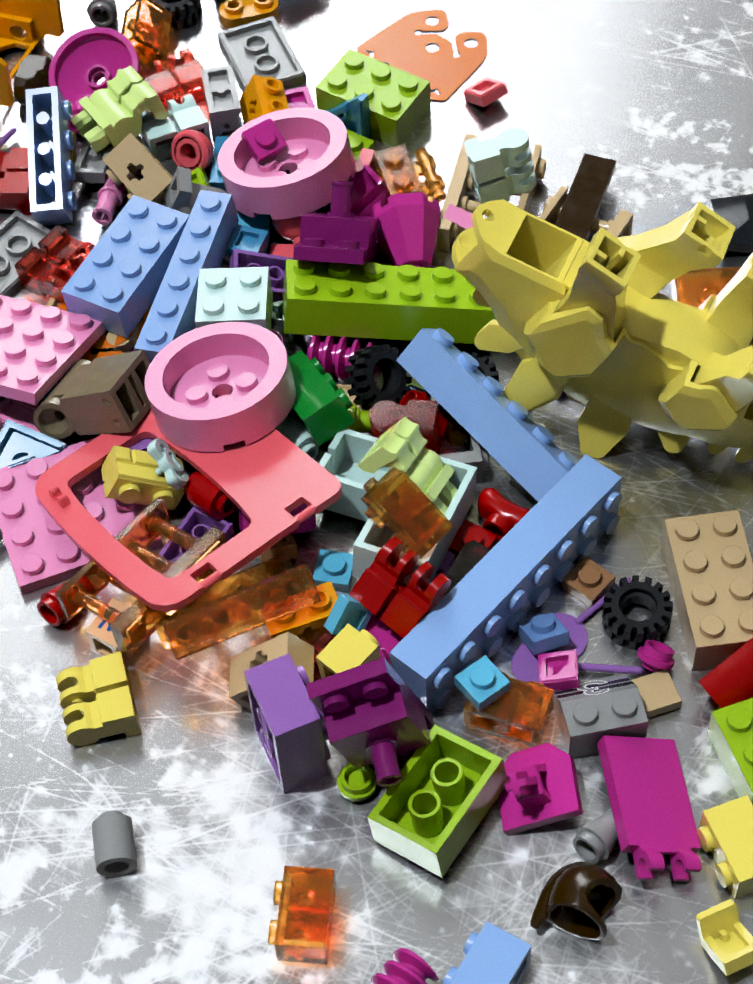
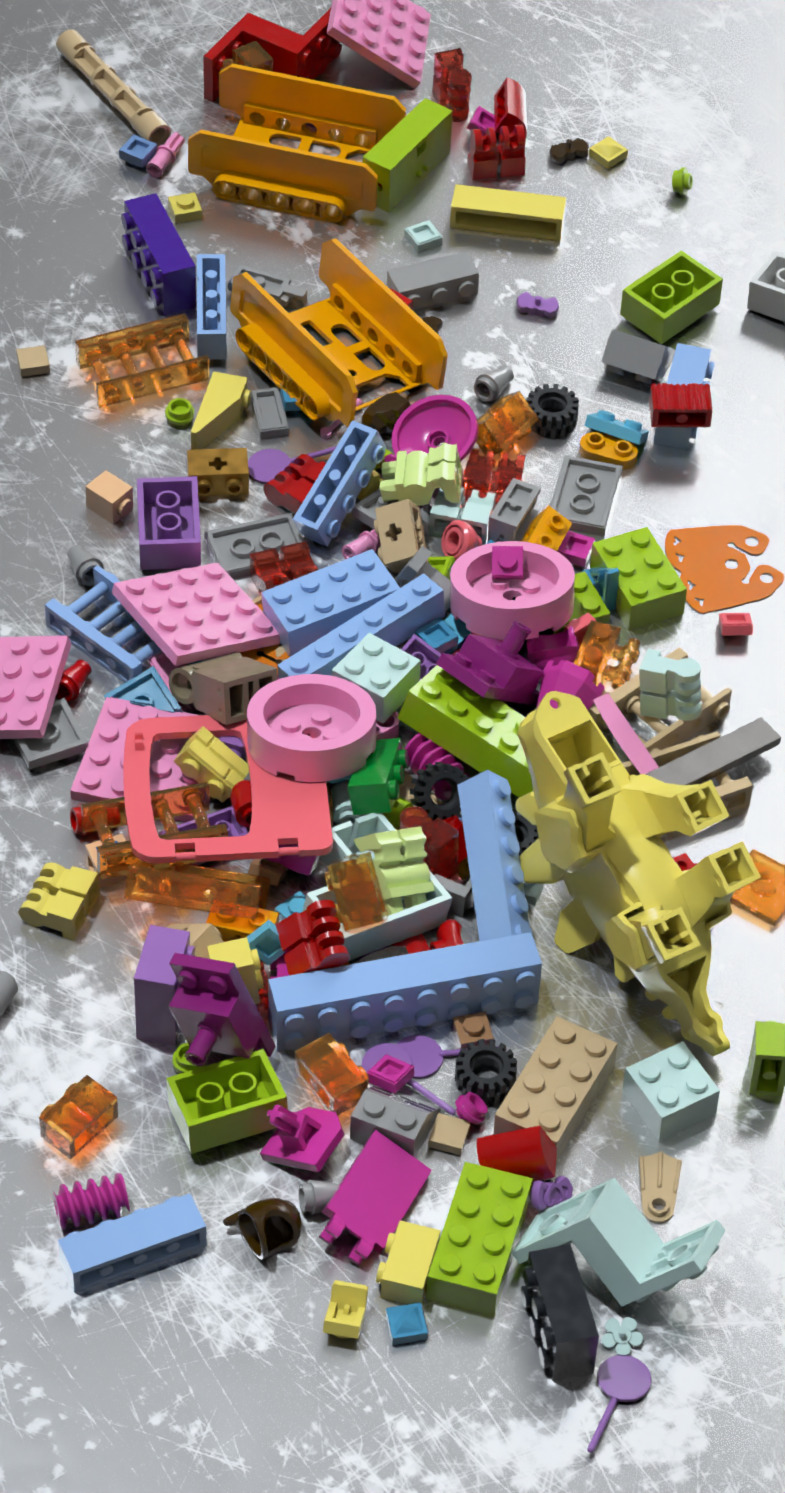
camera: 30 degrees right, 5 degrees down
light aqua piece [147,438,189,489] -> none
medium azure plate [454,655,510,711] -> none
medium blue plate [517,612,570,655] -> none

